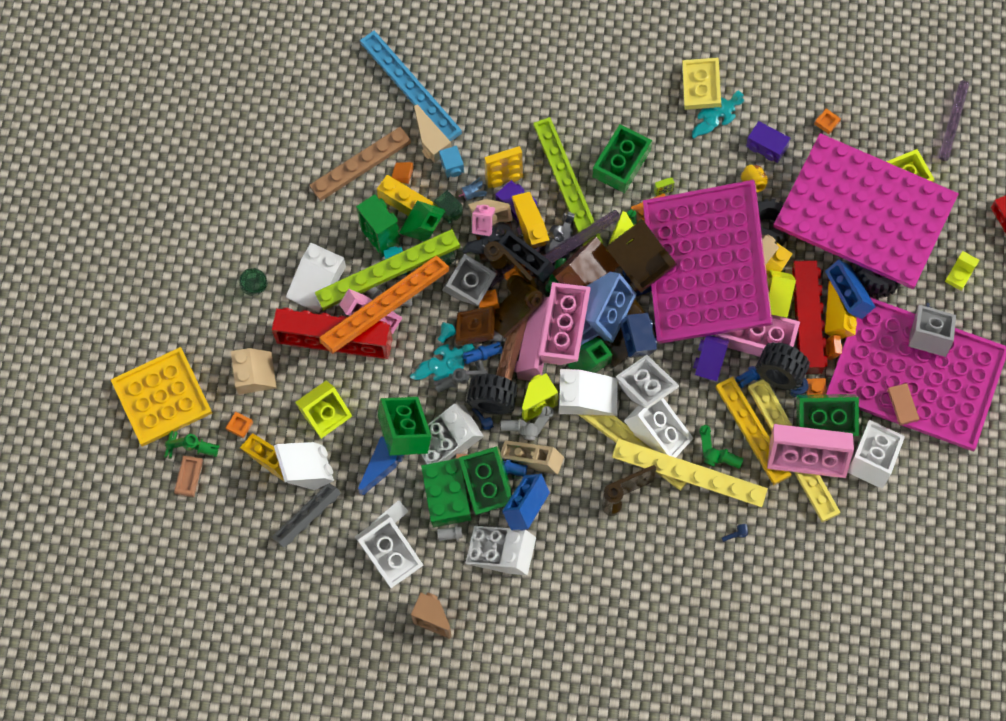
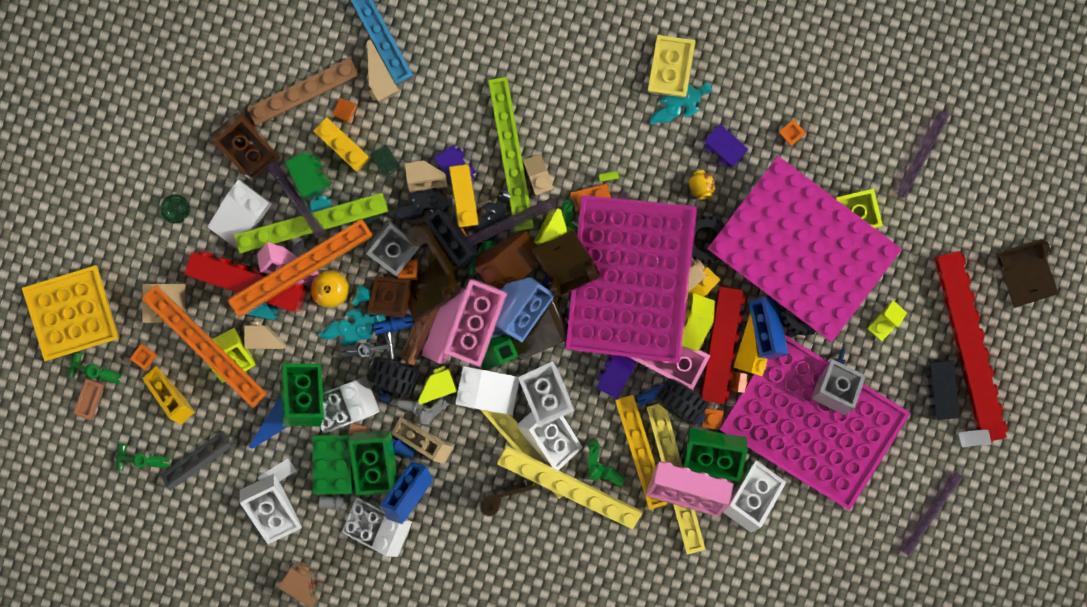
camera: 10 degrees right, 20 degrees up
white slope [274,442,334,490] -> none
green slope [399,200,445,242] -> none
dark azure brick [439,146,464,178] -> none
flat silver piece [459,177,487,201] -> none
bright pink bracket [472,205,495,236] -> none
yellow plate [484,146,523,188] -> none
green brick [592,124,652,194] -> none
dark blue brick [620,313,657,358] -> none
dark blue hand [721,524,748,542] -> none
nougat tile [888,383,919,426] -> none
none -> green pin [115,443,169,471]
none -> orange plate [142,285,268,408]
none -> reddish brown slope [211,110,280,182]
none -> tan slope [244,321,286,349]
none -> teal slope [246,302,279,320]
none -> piece [267,161,326,238]
none -> yellow cylinder [311,270,349,308]
none -> tan slope [523,154,554,196]

